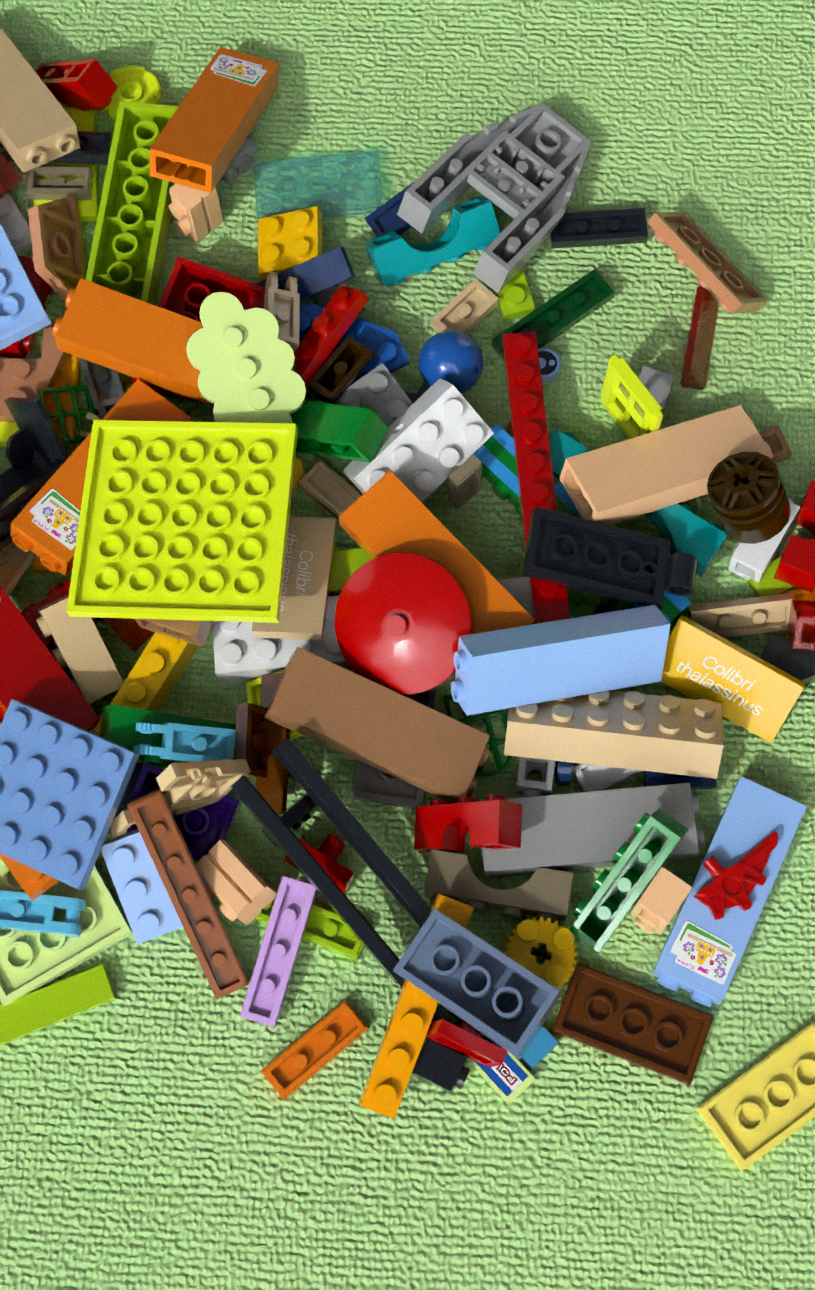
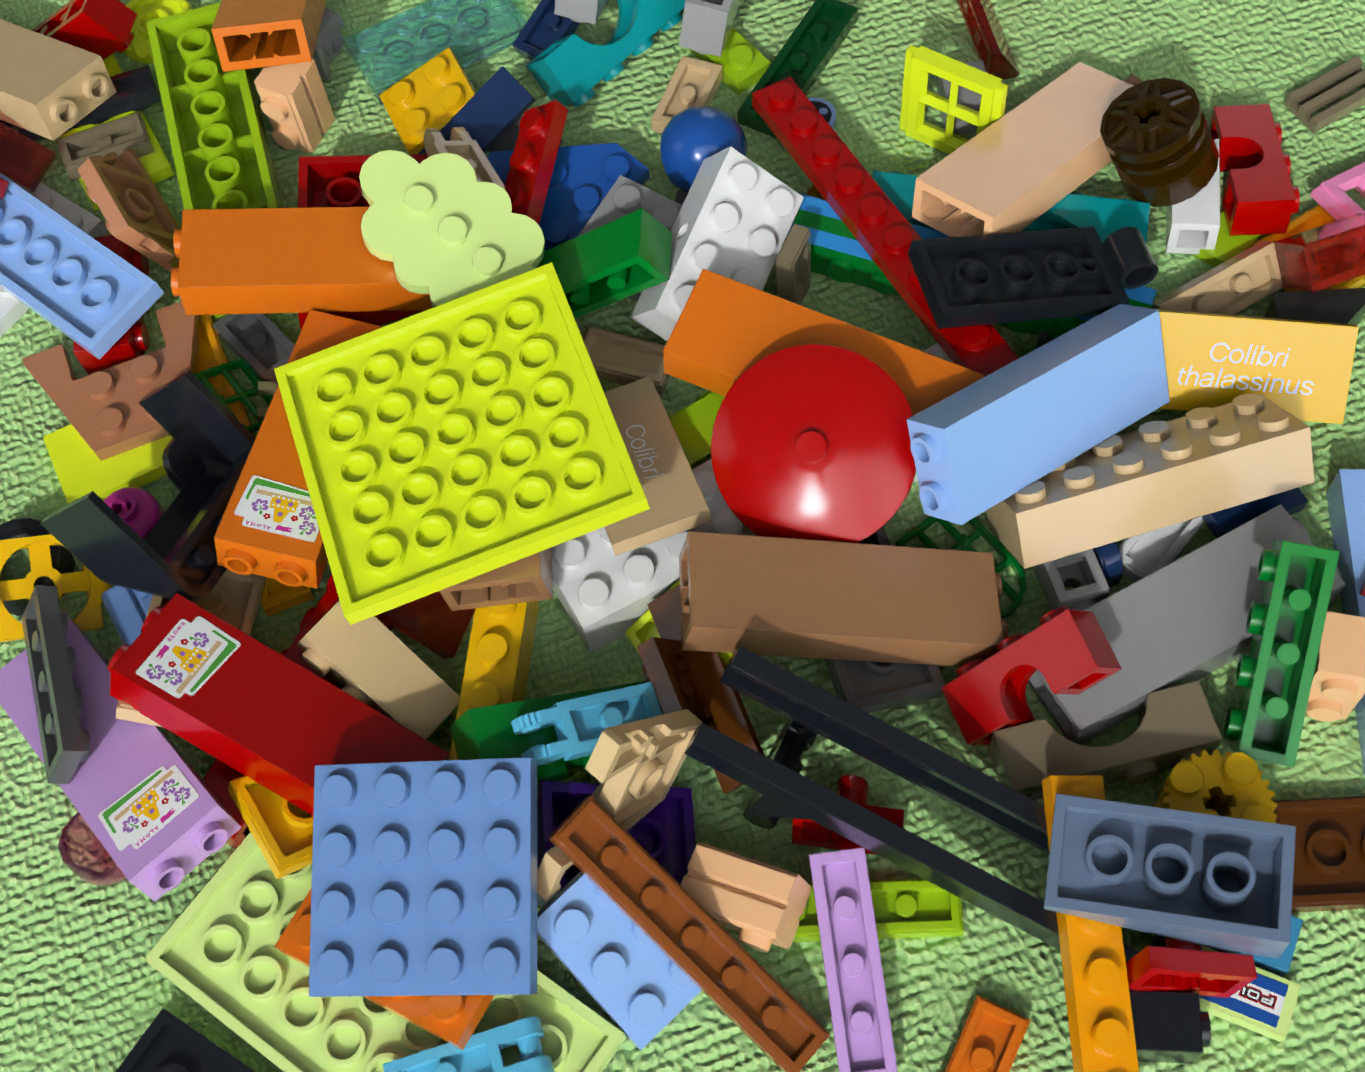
camera: 20 degrees left, 10 degrees down
dark brown slope [307,335,375,404] -> none

